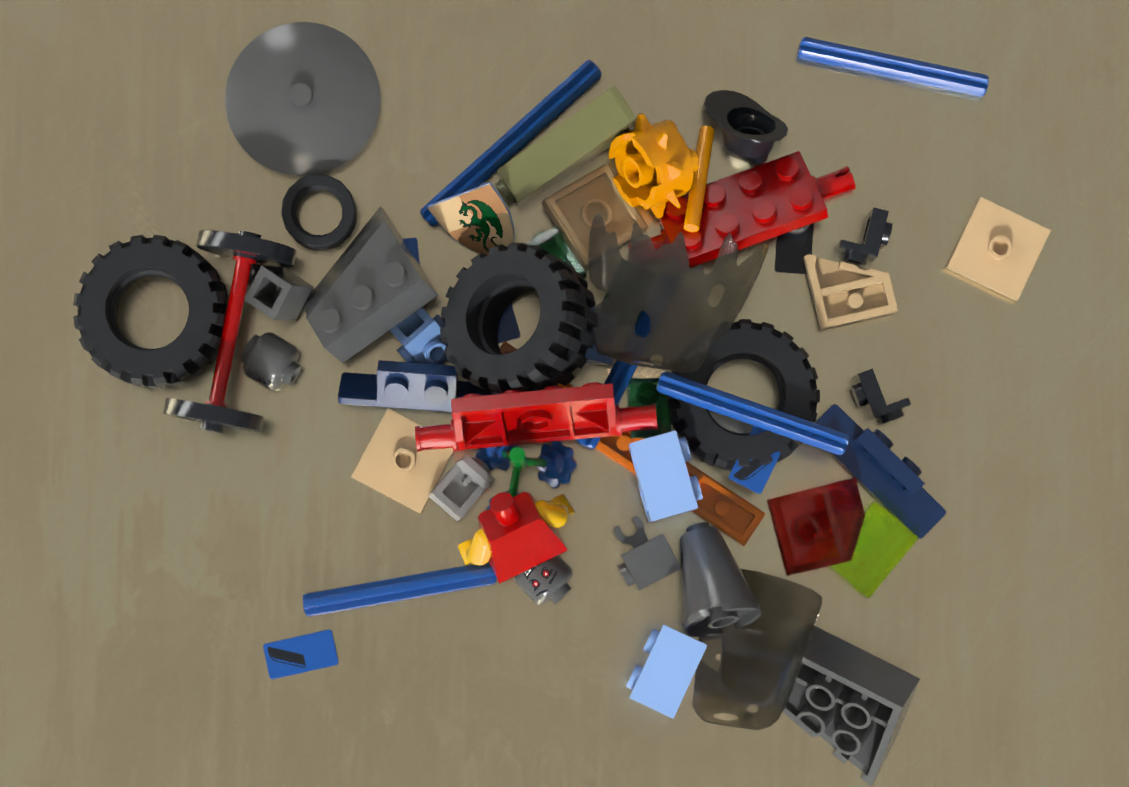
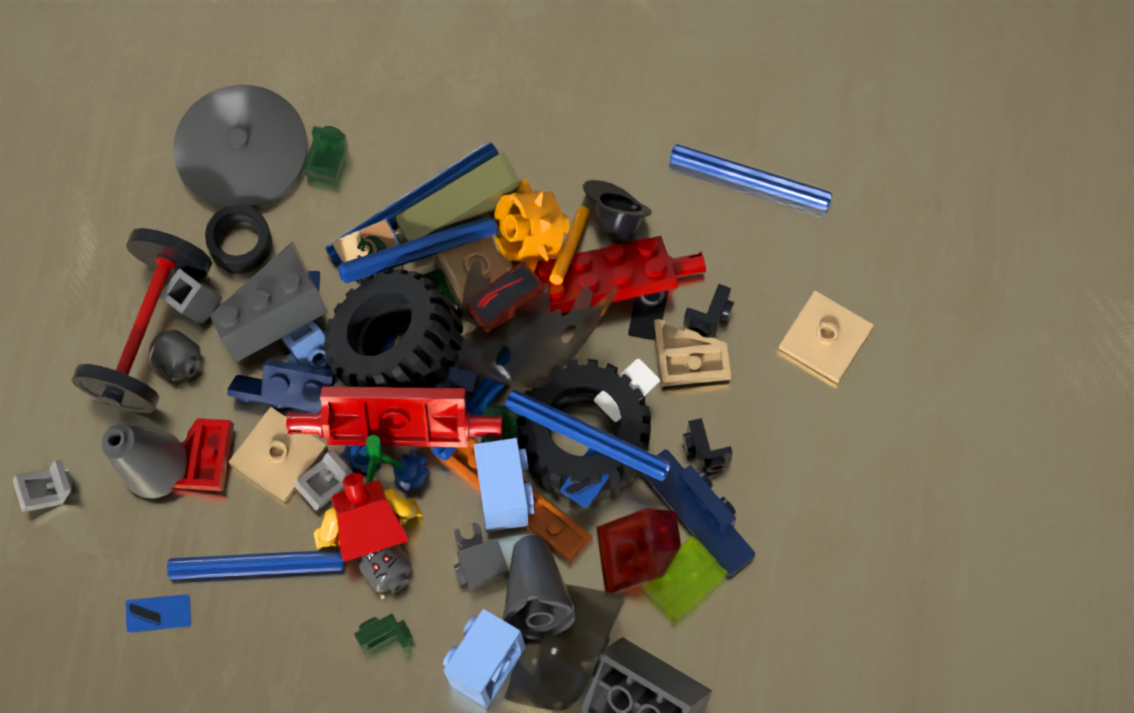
camera: 10 degrees right, 15 degrees down
black tyre [73,235,228,388] -> none
none -> light grey bracket [12,460,73,512]
none -> dark grey cone [101,424,188,499]
none -> red wing [172,418,234,491]
none -> clear green bracket [303,126,348,183]
none -> blue axle [338,216,498,283]
none -> clear green bracket [354,613,413,654]
none -> slope [466,261,545,332]
none -> white sticker [594,359,660,422]

